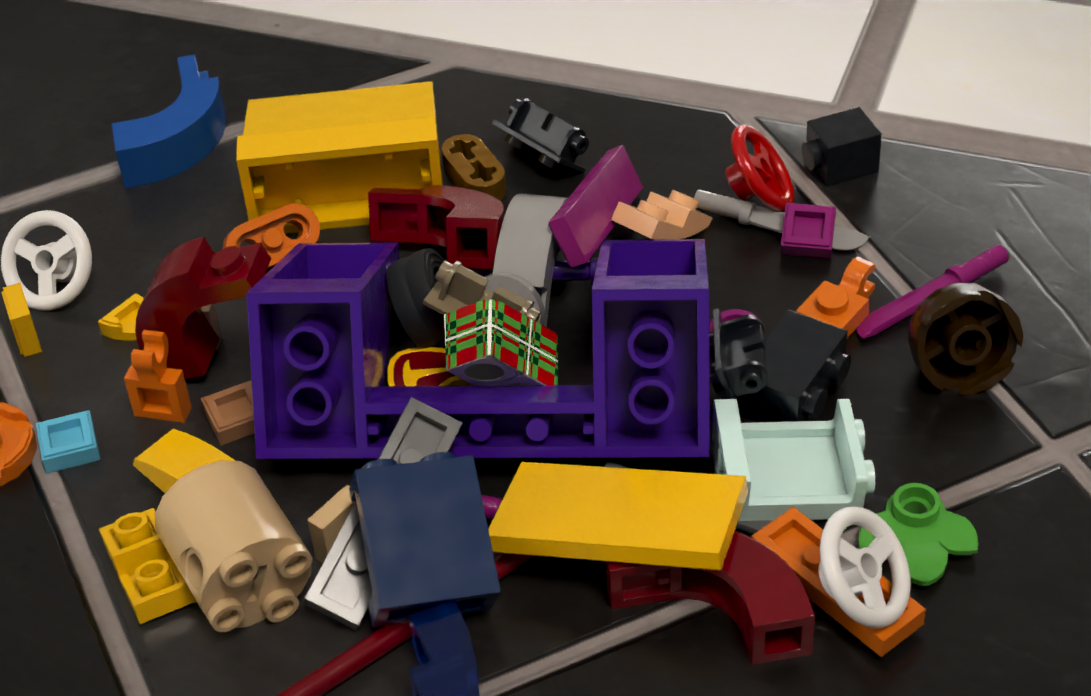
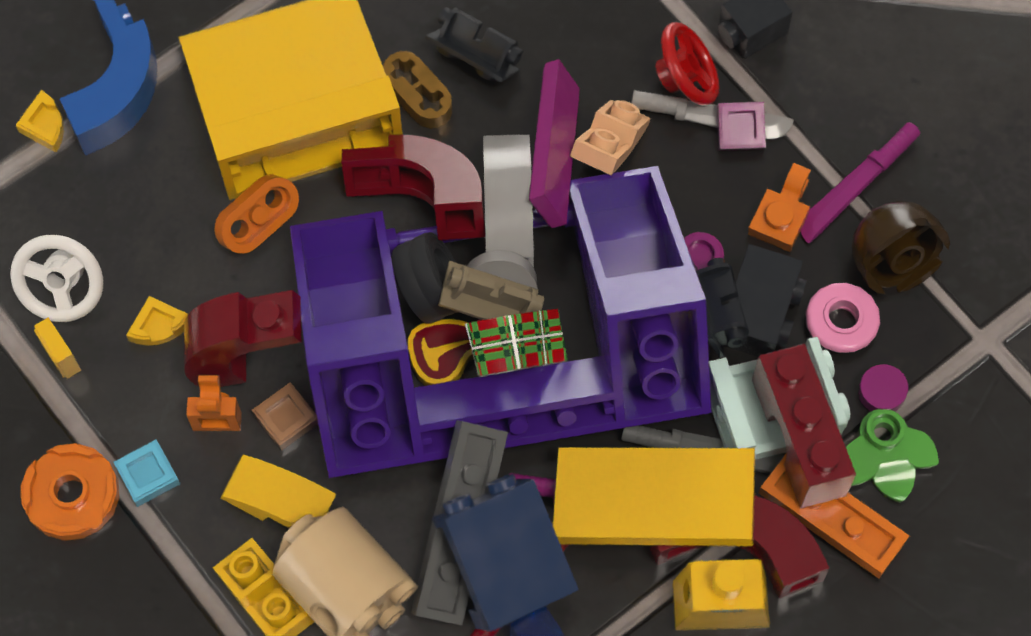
camera: 15 degrees left, 25 degrees up
tan tile [307,485,355,563] -> none
white piece [819,506,911,628] -> none
none -> yellow tile [16,90,64,152]
none -> yellow torso [673,559,770,630]
none -> dark red arch [752,344,856,509]
none -> bright pink piece [805,283,880,353]
none -> magenta tile [858,364,908,411]

